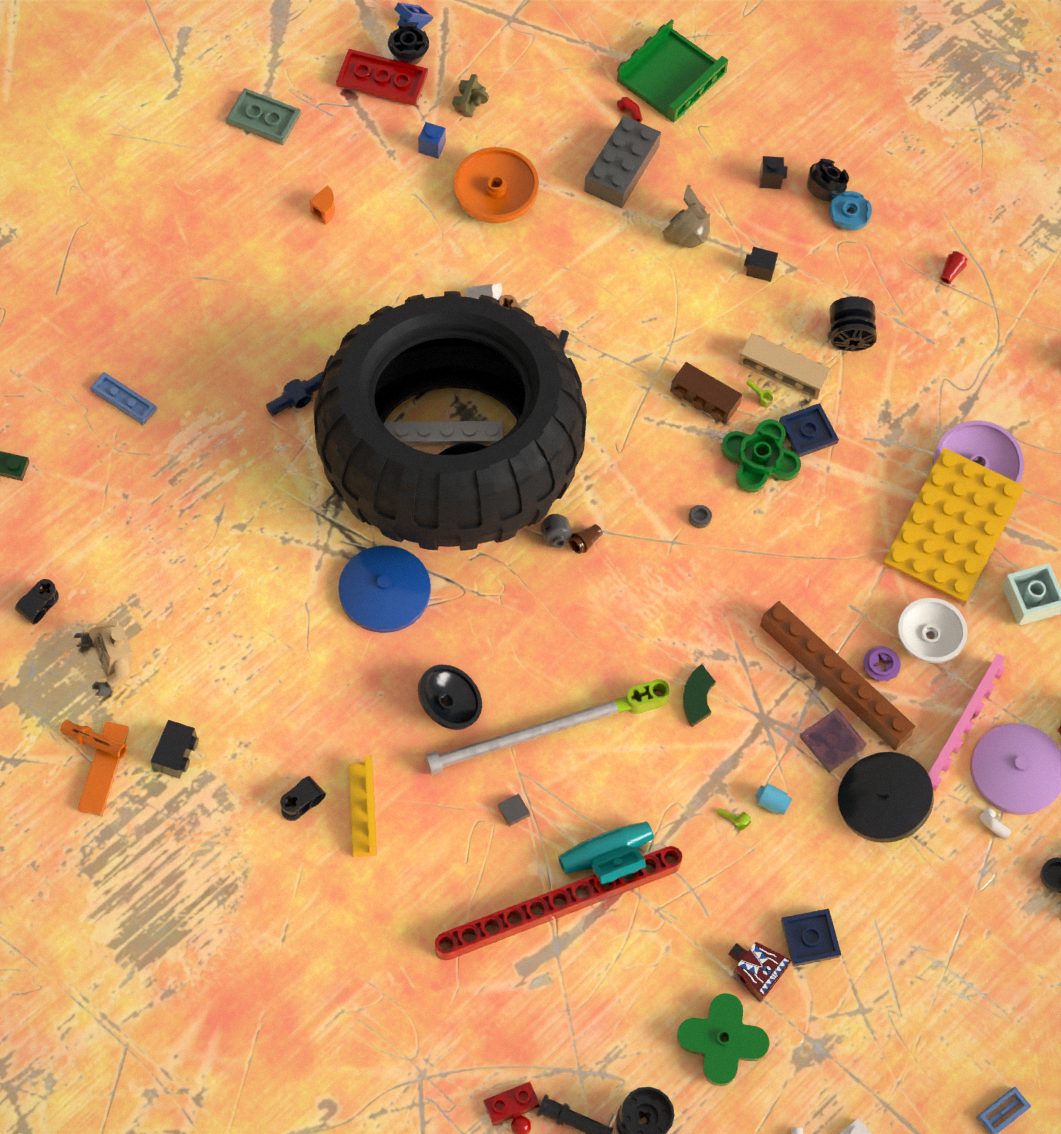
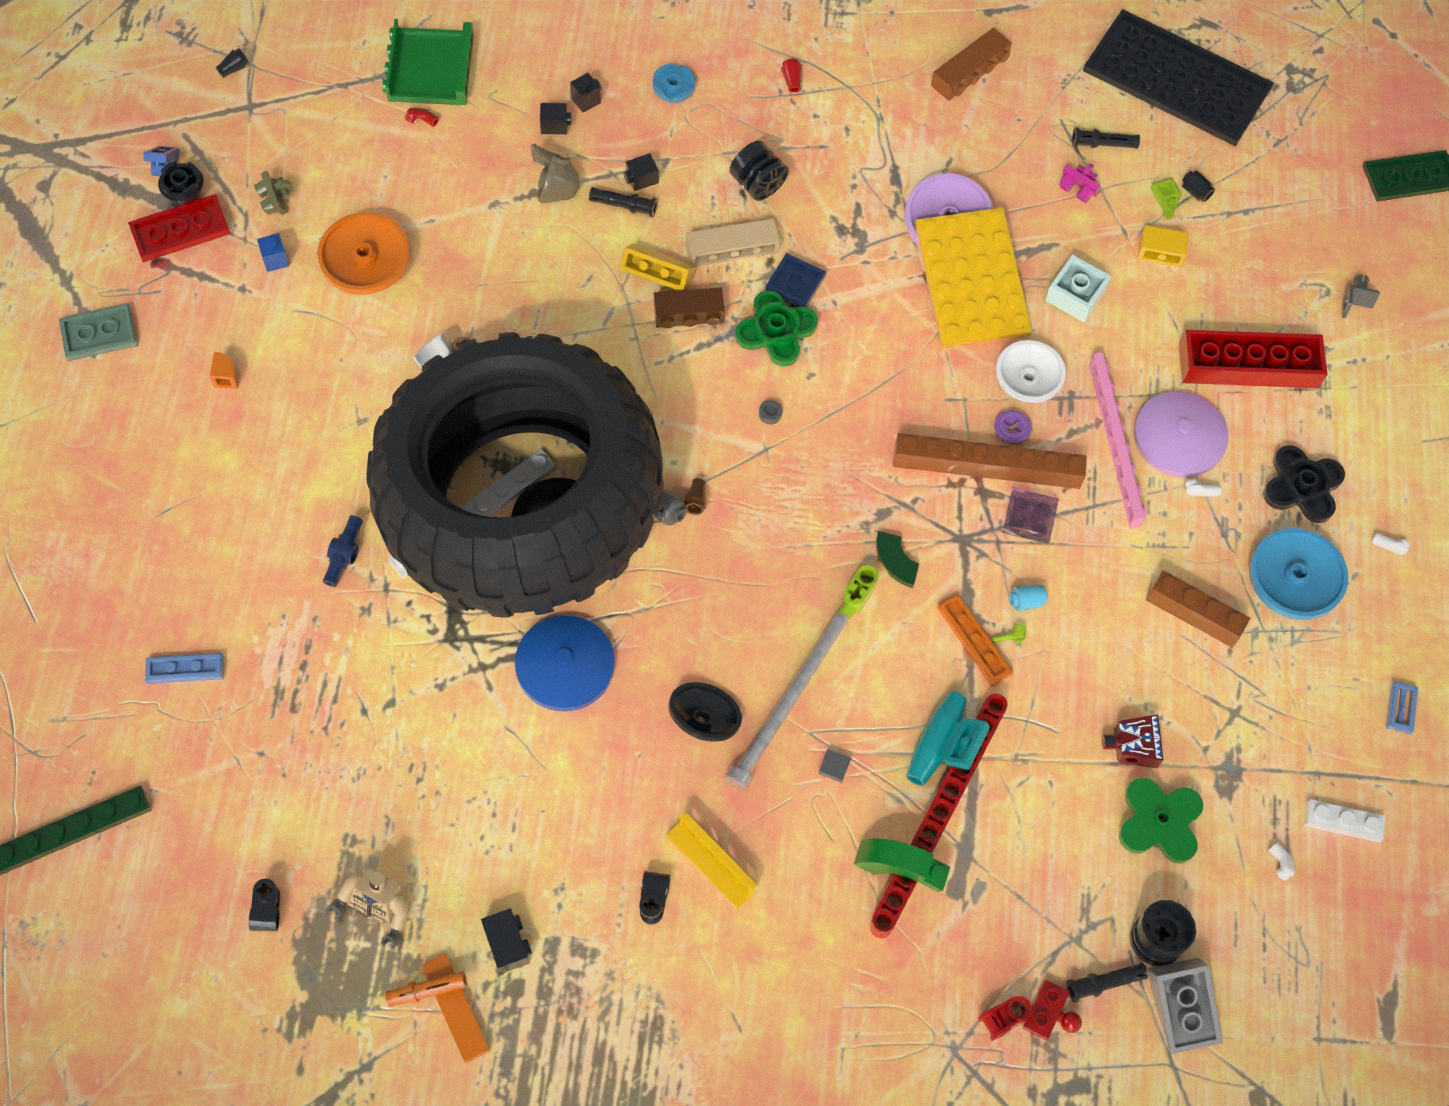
camera: 40 degrees left, 0 degrees up
dark grey brick [584,115,661,209] -> none
lime hand [746,380,773,407] -> none
dark blue plate [781,908,841,967] -> none
black cone [807,159,849,201] -> none
black dish [838,752,934,843] -> none
none -> black brick [540,103,572,135]
none -> black pin [589,187,658,218]
none -> yellow brick [619,243,696,290]
none -> green arch [854,838,951,892]
none -> orange tile [937,594,1013,687]
none -> red piece [978,996,1031,1042]
none -> dark orange brick [1146,570,1251,648]
none -> dark azure dish [1249,528,1348,620]

